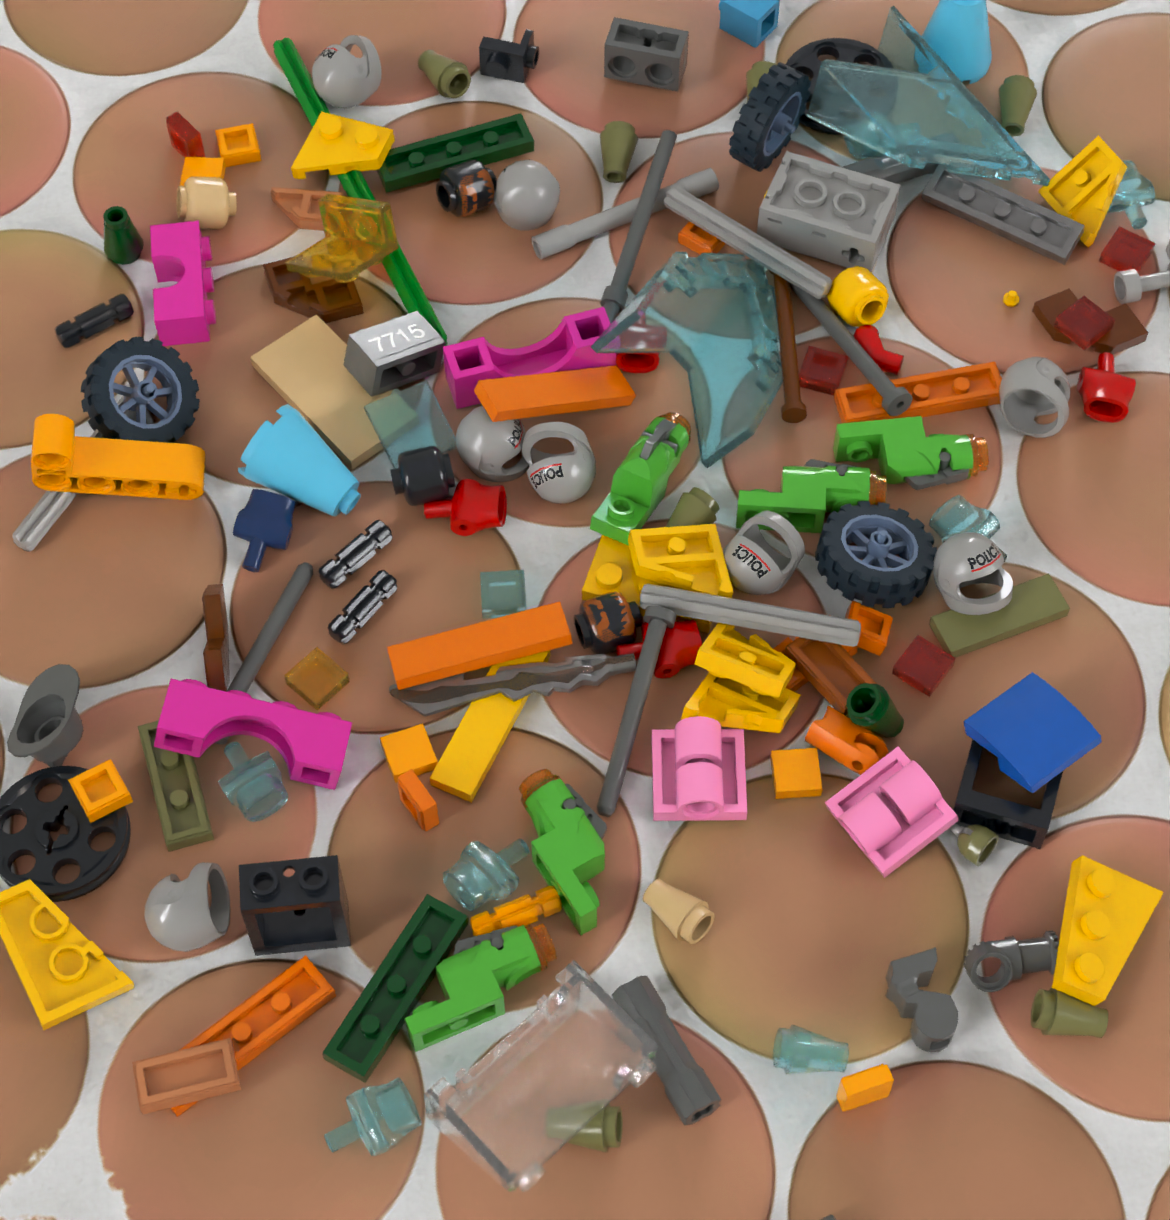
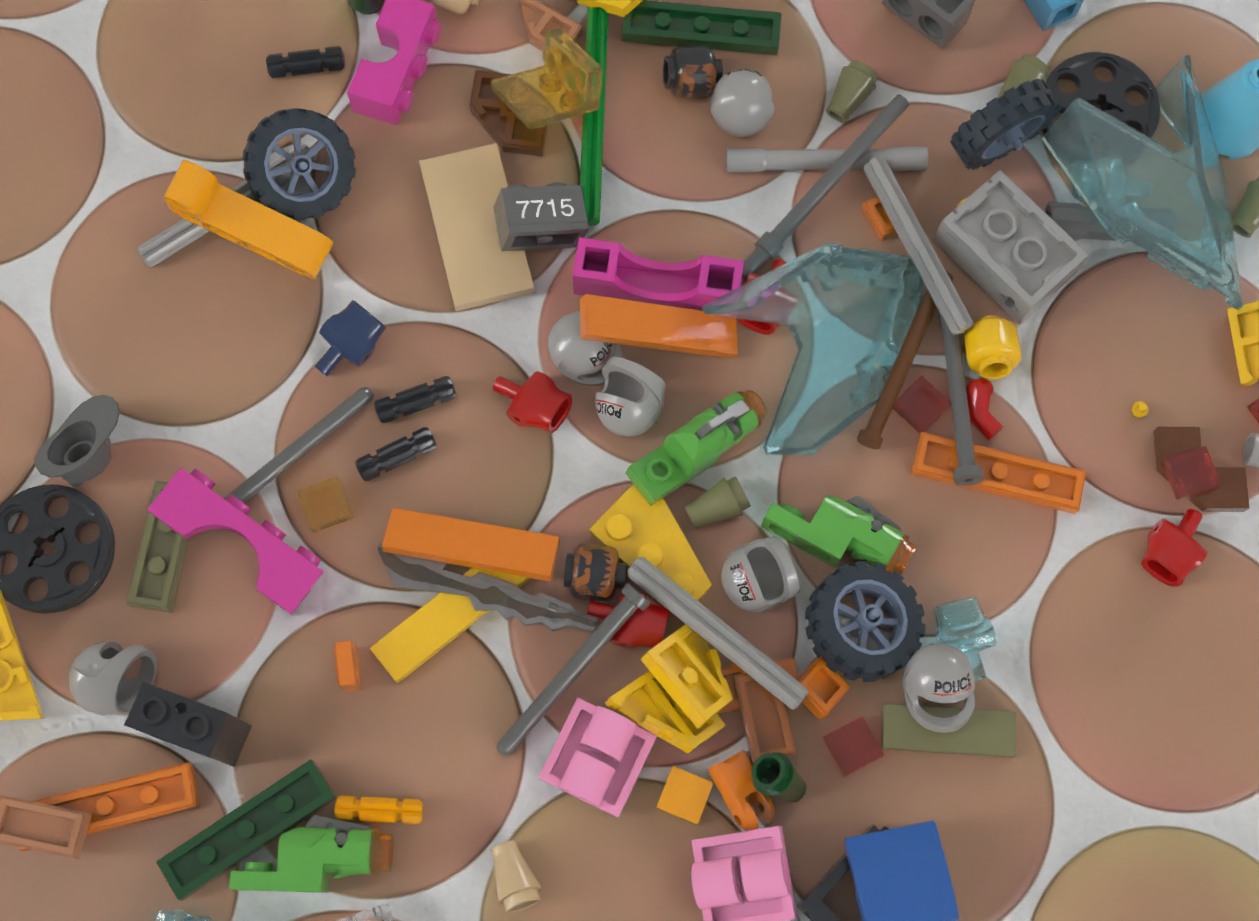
camera: 25 degrees right, 15 degrees up
light orange tile [68,759,133,823] -> none
reddish brown tile [202,584,230,692] -> none
clear light blue piece [218,742,288,822] -> none
medium azure cone [238,404,361,517] -> none
clear light blue piece [364,380,457,469] -> none
light orange tile [380,723,438,783] -> none
black head [390,446,455,506] -> none
clear light blue piece [443,839,530,911] -> none
clear light blue tile [480,570,526,619] -> none
bright green plate [519,769,607,936] -> none
yellow wing [628,524,733,598] -> none
bright green plate [833,416,989,490] -> none
flat silver plate [922,161,1084,265] -> none
light grey helmet [999,357,1070,438] -> none

